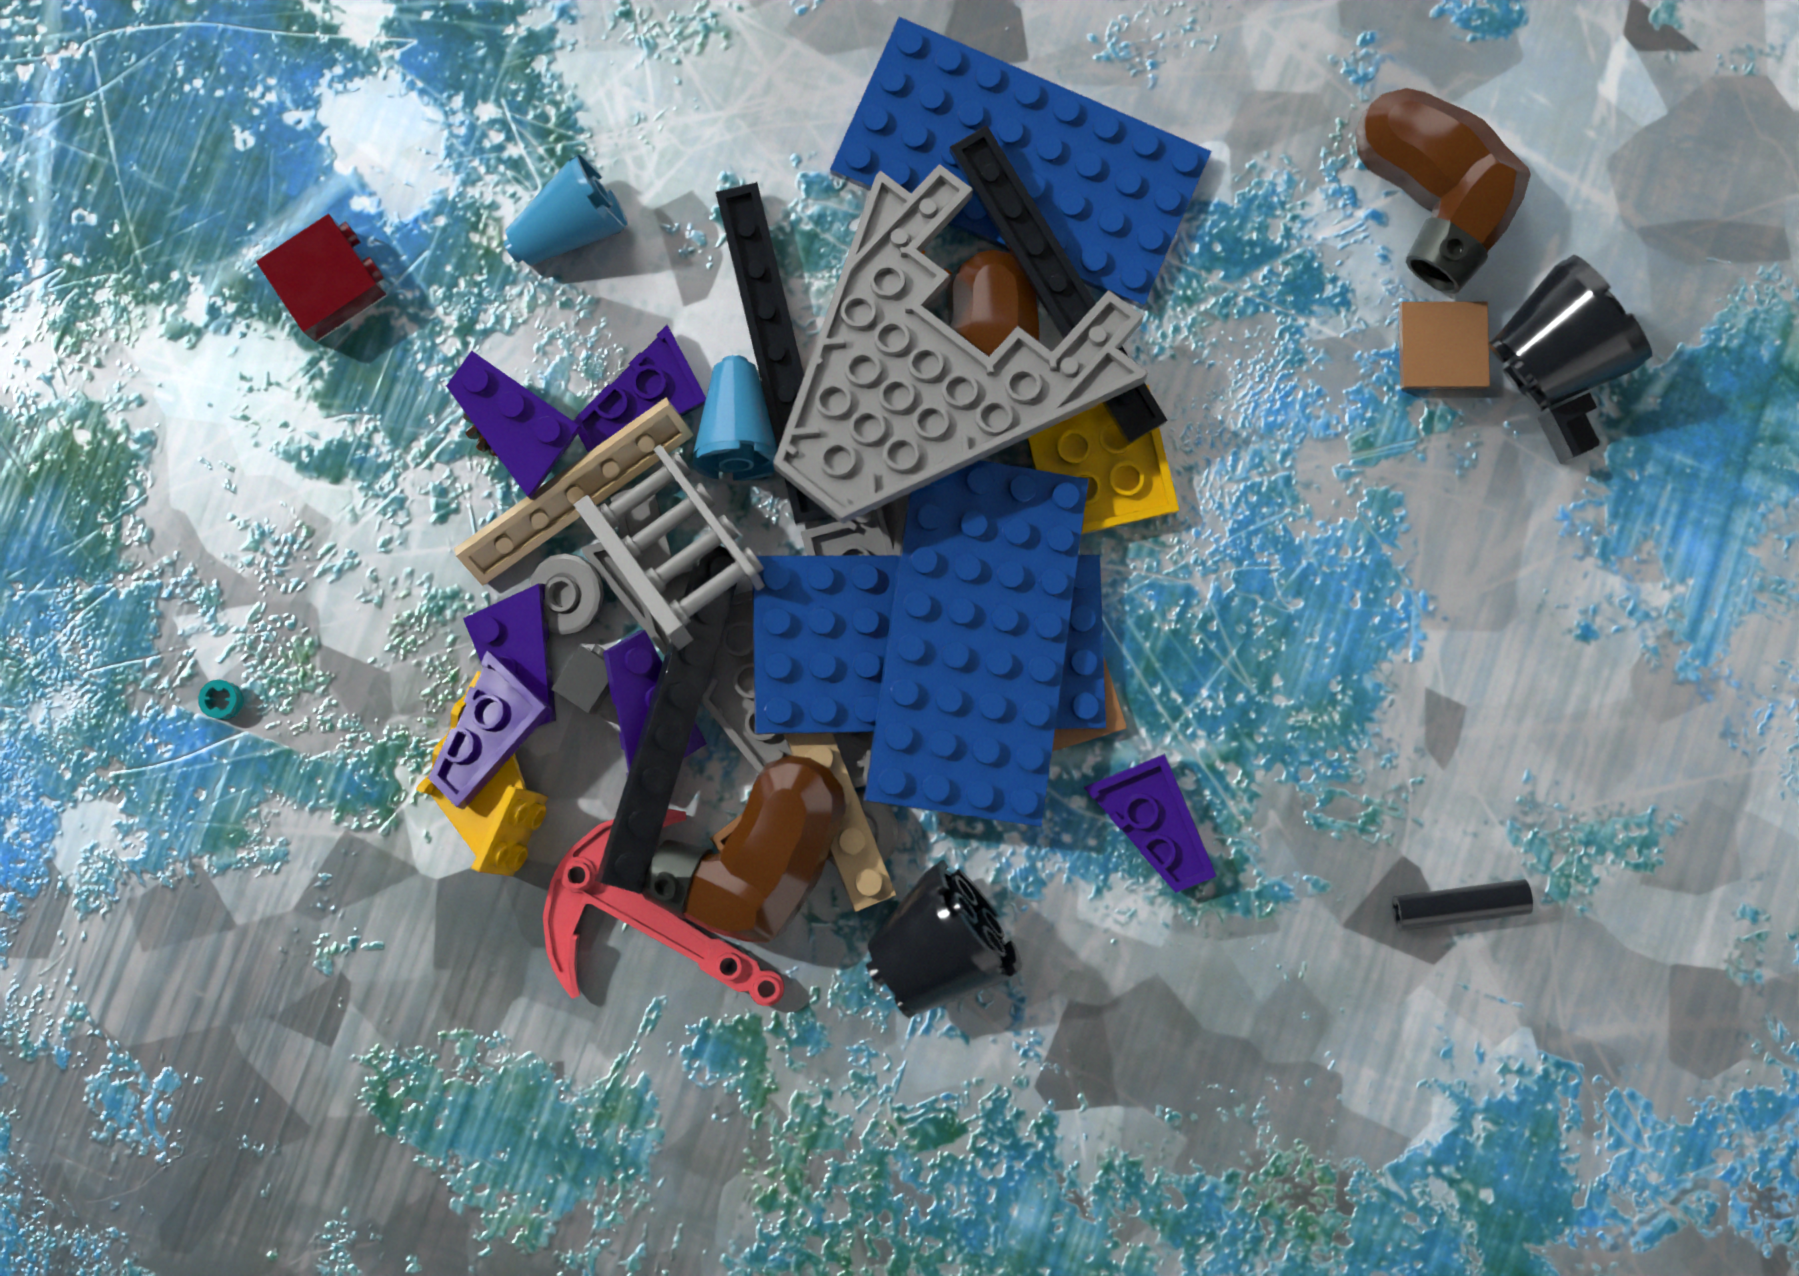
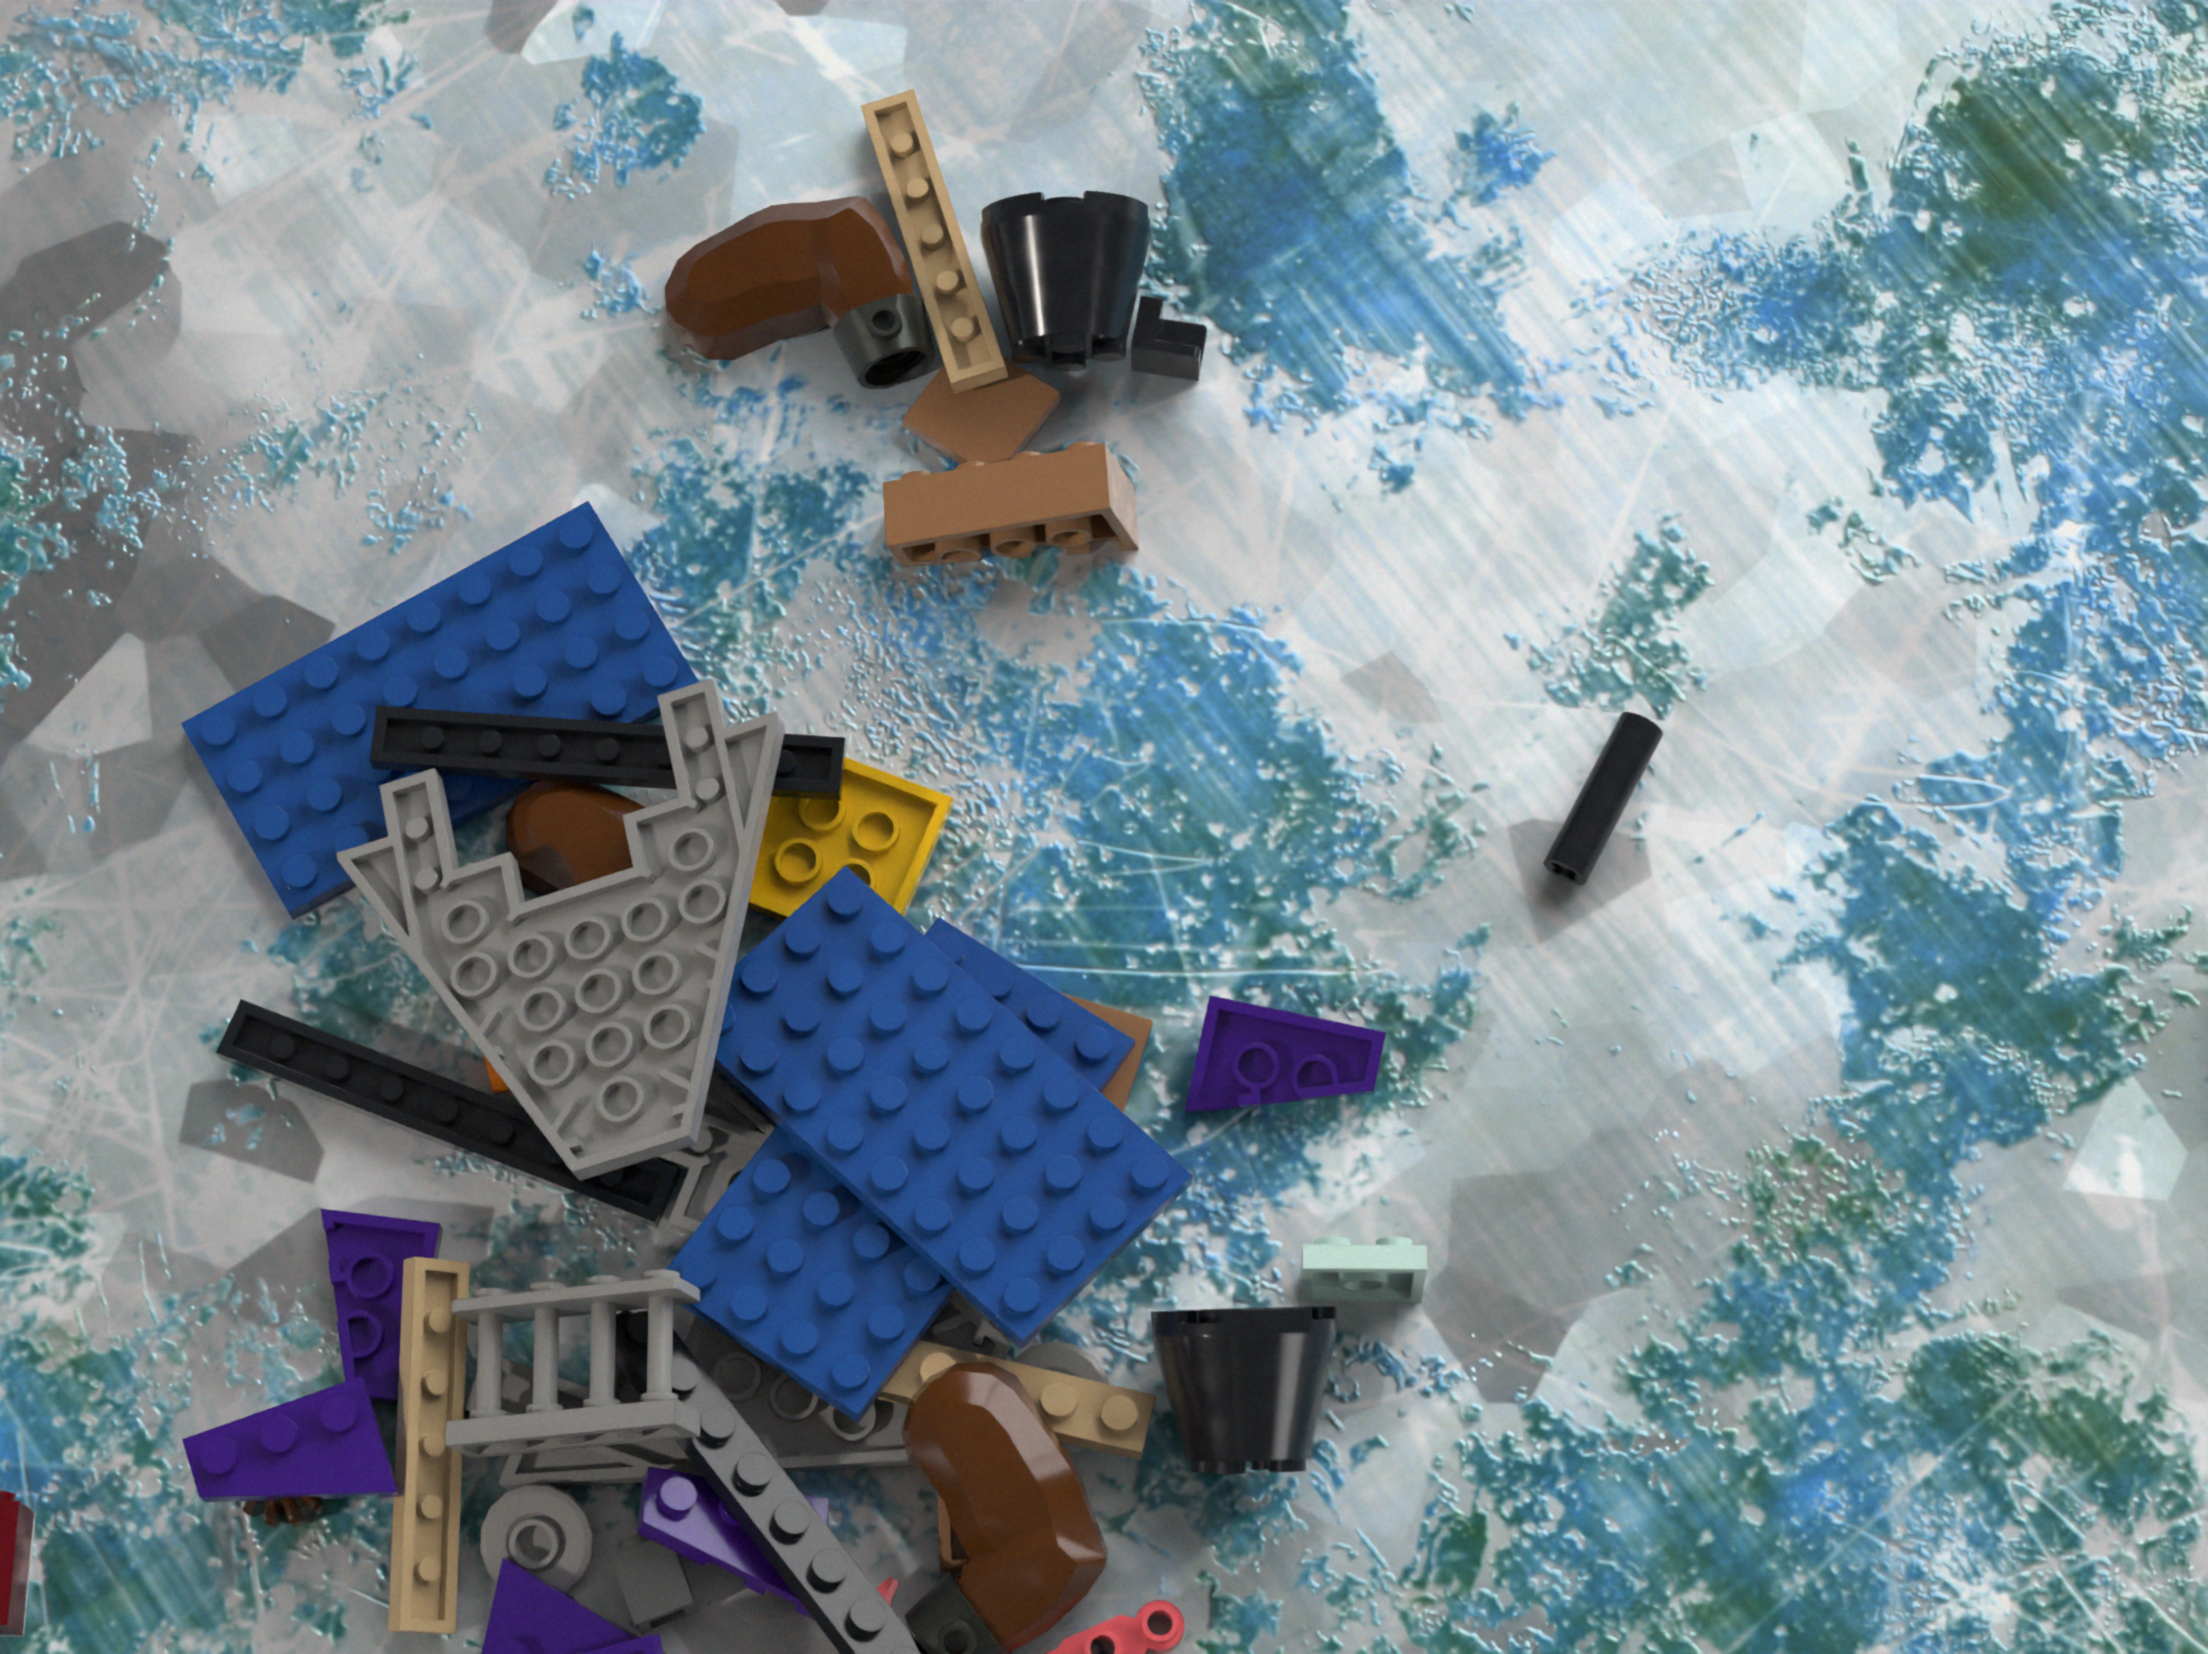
camera: 50 degrees left, 15 degrees down
dark azure cone [504,154,628,266] -> none
dark azure cone [692,355,778,481] -> none
none -> tan plate [861,89,1008,394]
none -> medium nougat wedge [883,441,1139,567]
none -> light aqua plate [1299,1236,1427,1303]

